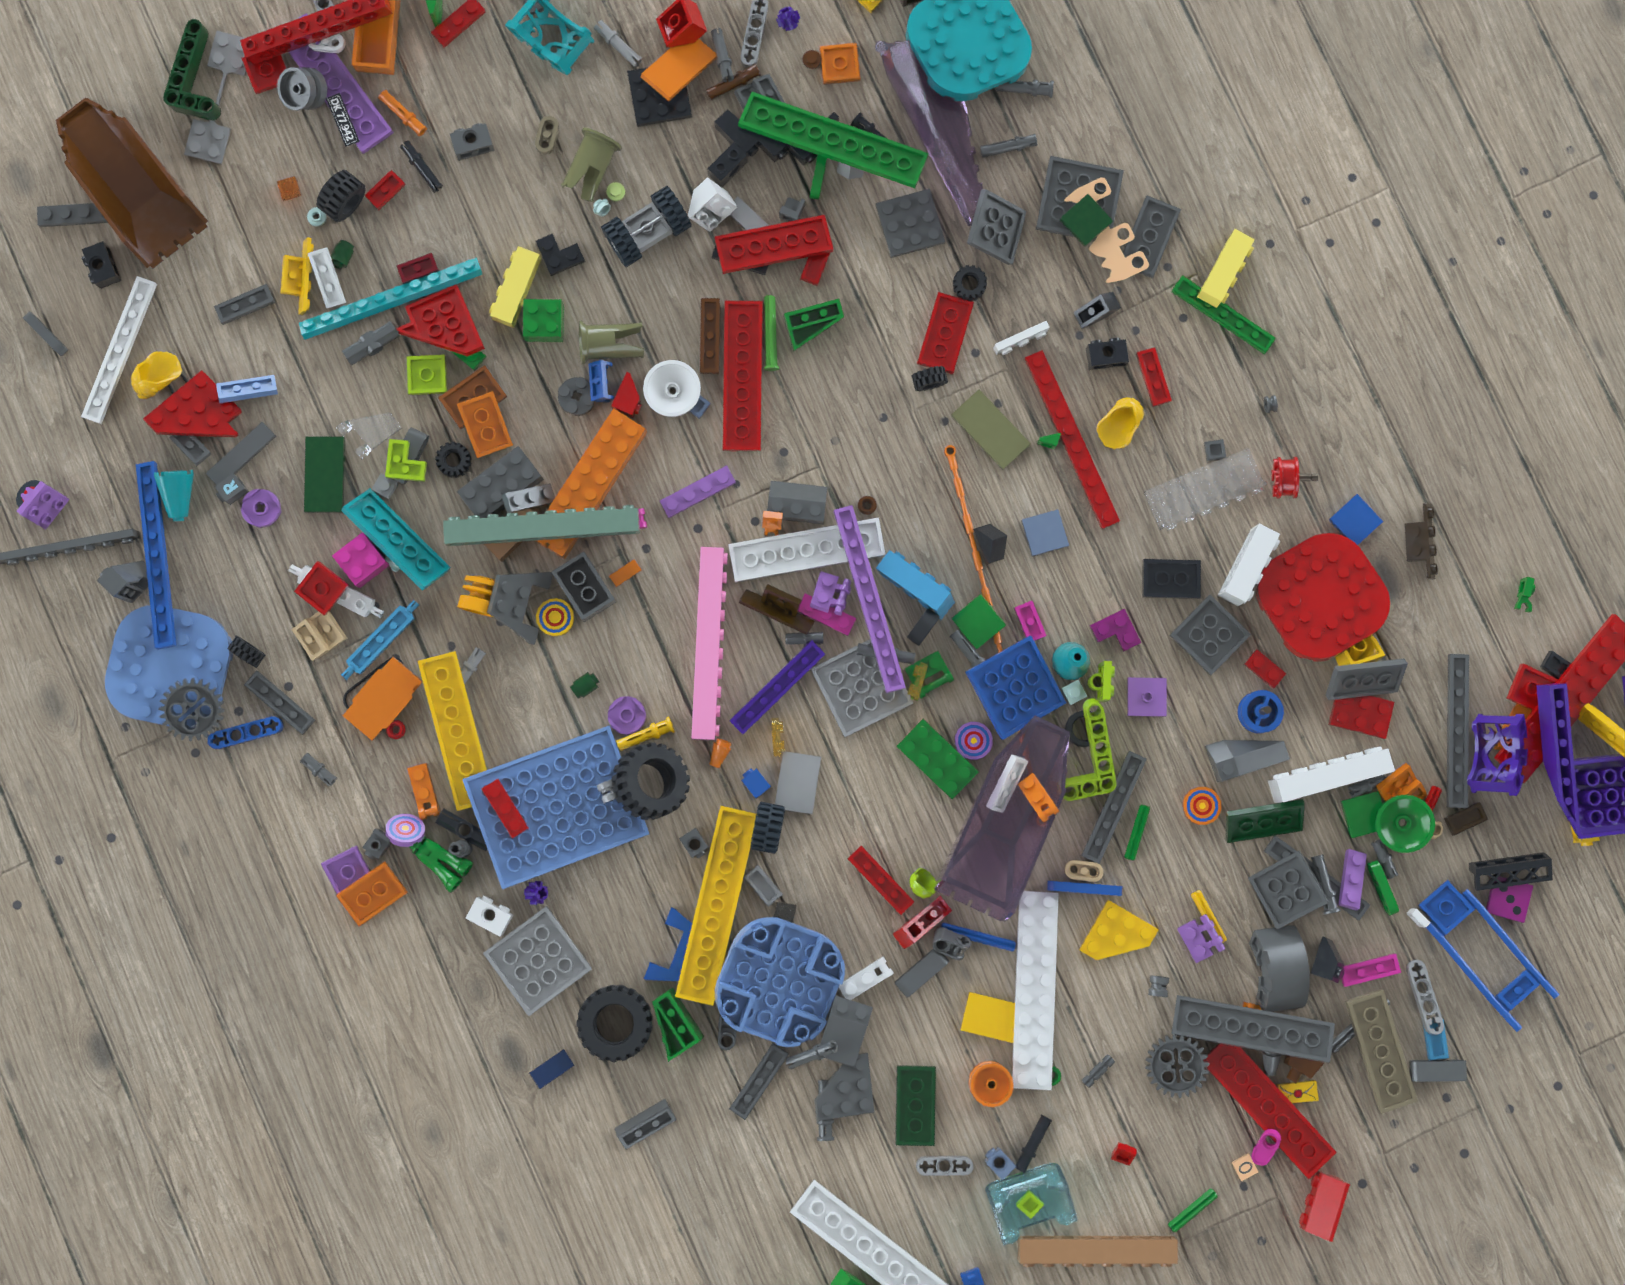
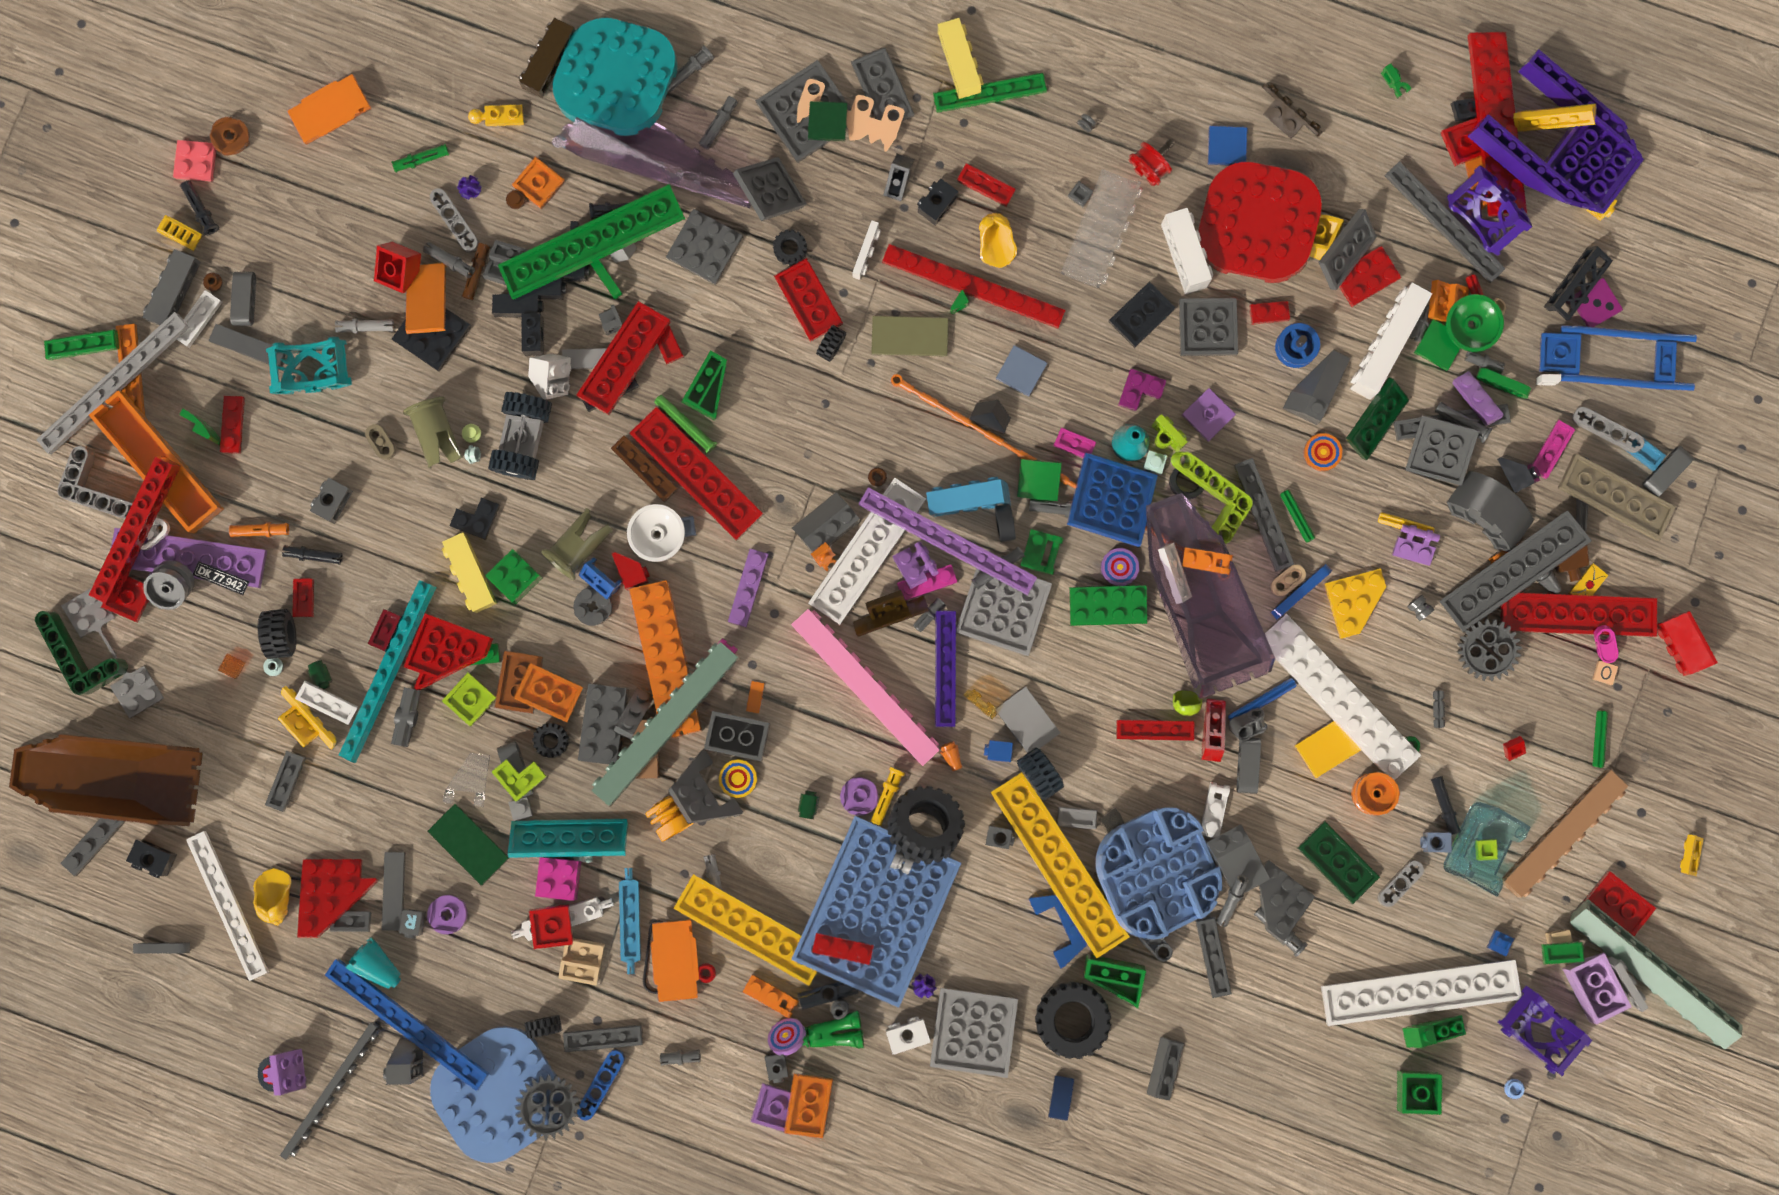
camera: 35 degrees left, 0 degrees up
medium blue plate [216,375,278,403] -> none
clear yellow plate [908,662,928,701] -> none
dark brown tile [1444,802,1489,836] -> none

